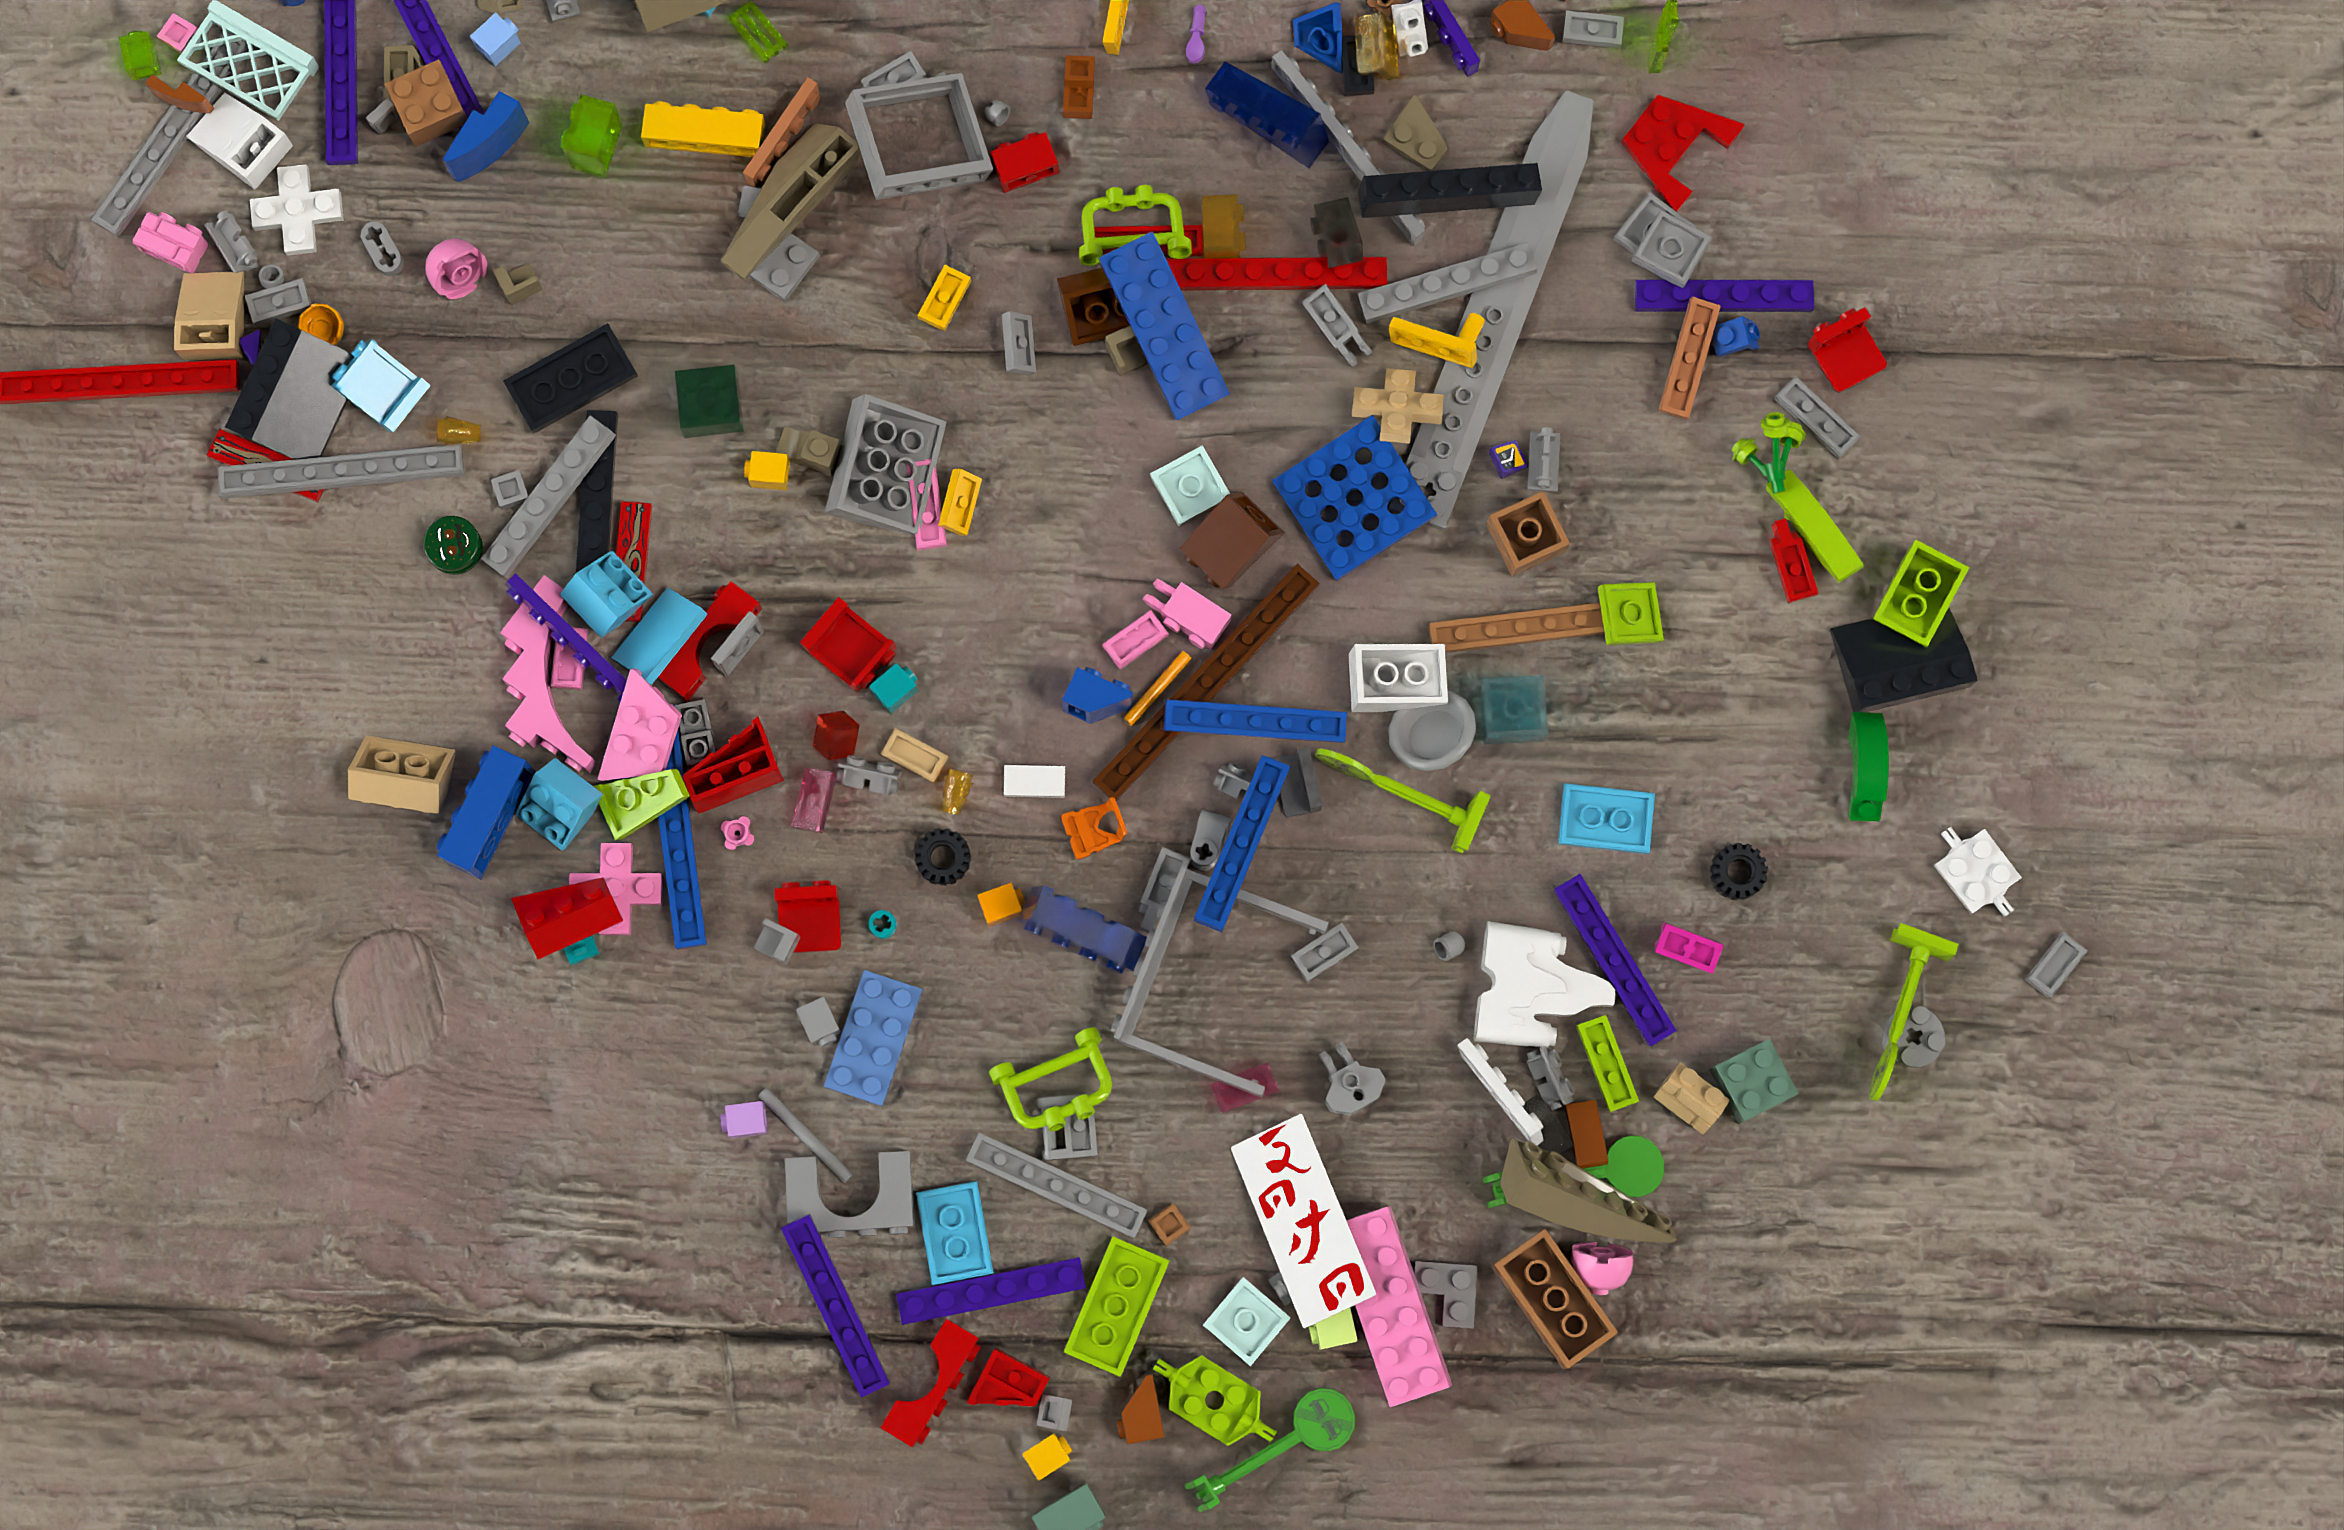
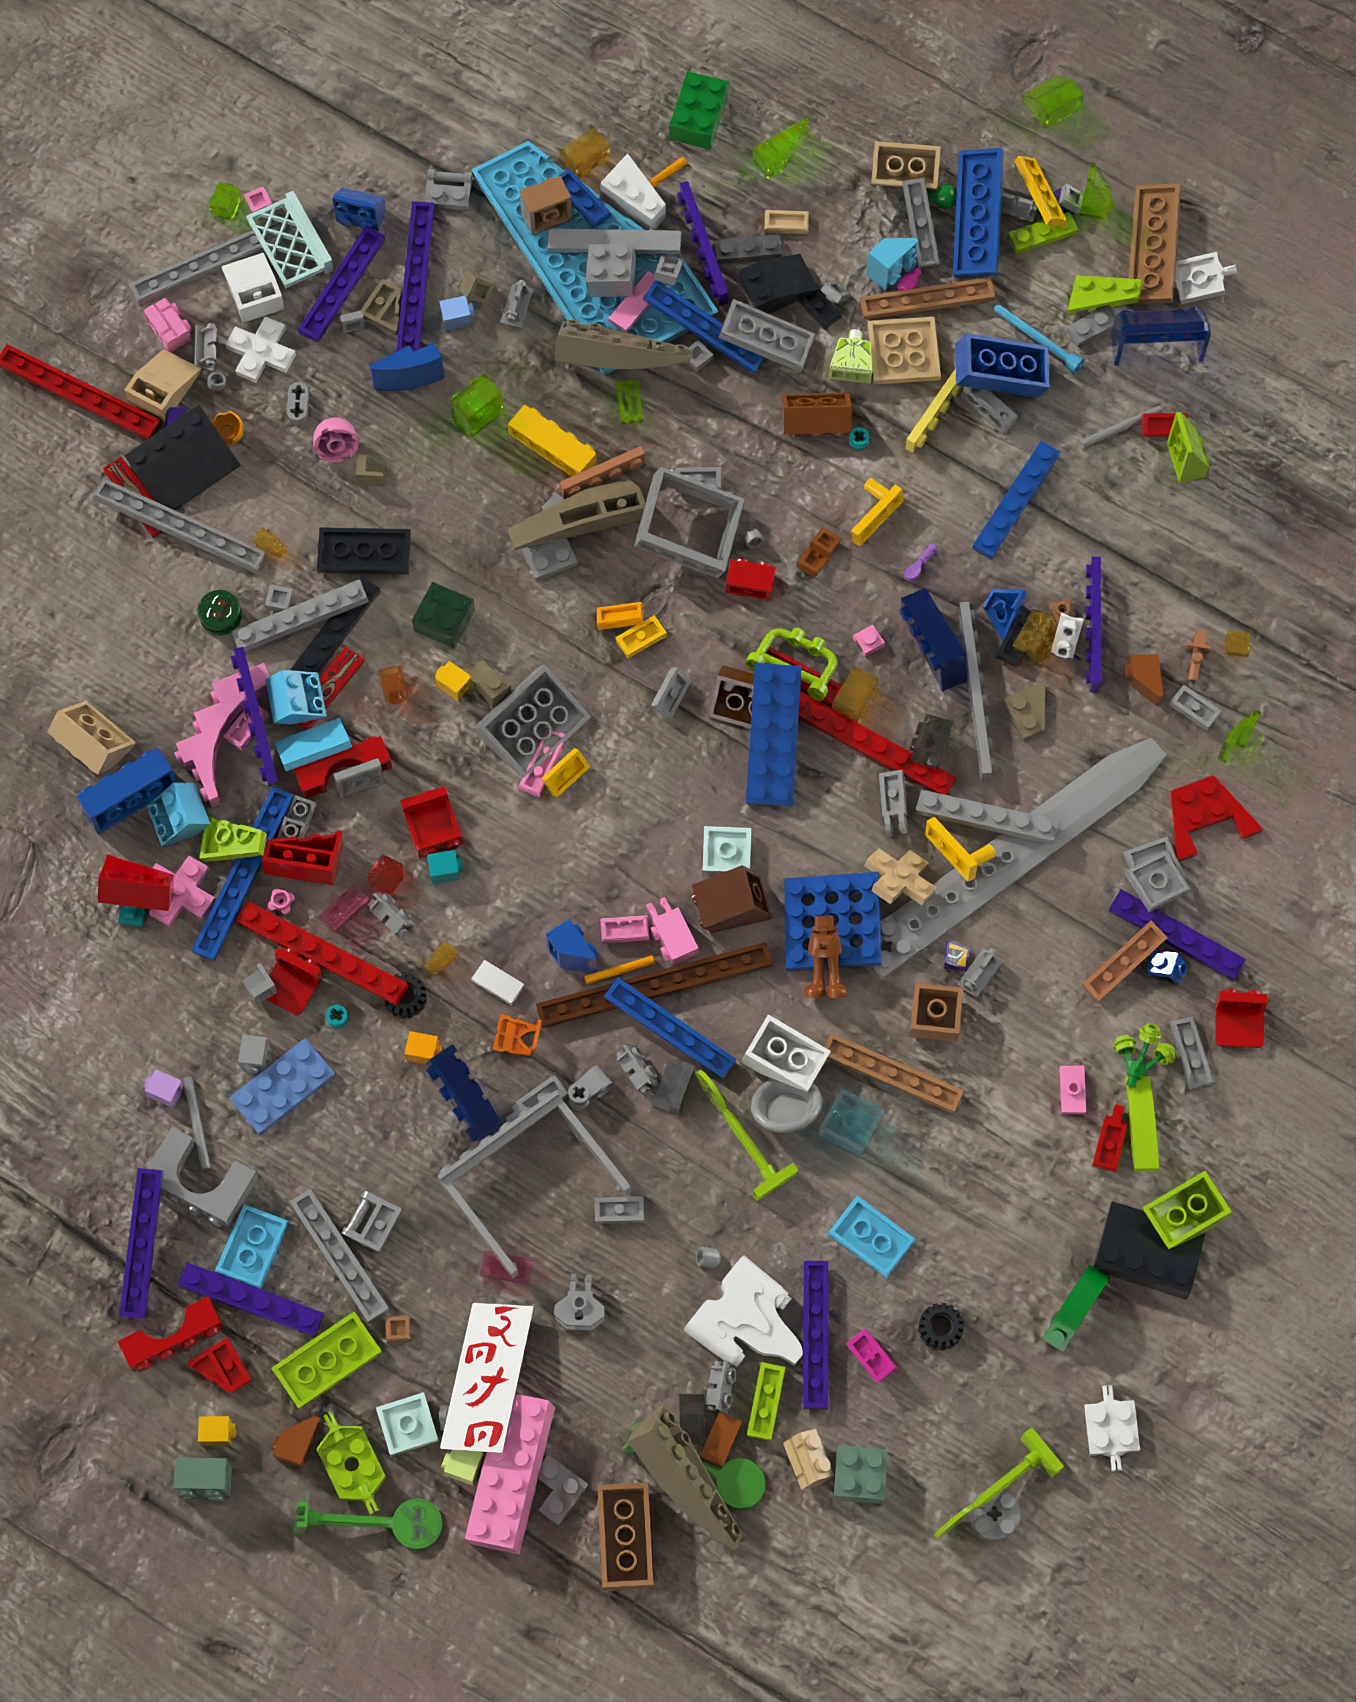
camera: 35 degrees right, 10 degrees down
dark orange slope [145,74,214,113] -> none
light grey plate [245,278,311,326] -> none
panel [331,339,431,432] -> none
medium nougat brick [385,59,468,147] -> none
bright pink wing [598,668,682,781] -> none
tan tile [881,728,949,784] -> none
lime bar [989,1027,1112,1132] -> none
light grey plate [1037,1394,1072,1431] -> none
dark tan panel [1105,326,1146,376] -> none
blue plate [1194,755,1290,932] -> none
black brick [1358,163,1542,218] -> none
white plate [1458,1038,1544,1145] -> none
bright pink cylinder [1571,1242,1634,1295] -> none
lime tile [1598,582,1664,645] -> none
light grey tile [2024,932,2088,999] -> none
none -> red plate [235,901,409,1006]
none -> clear orange brick [379,665,408,704]
none -> light orange tile [597,602,644,630]
none -> dark orange piece [804,916,848,998]
none -> bright pink plate [853,625,885,657]
none -> bright pink plate [1059,1066,1086,1115]

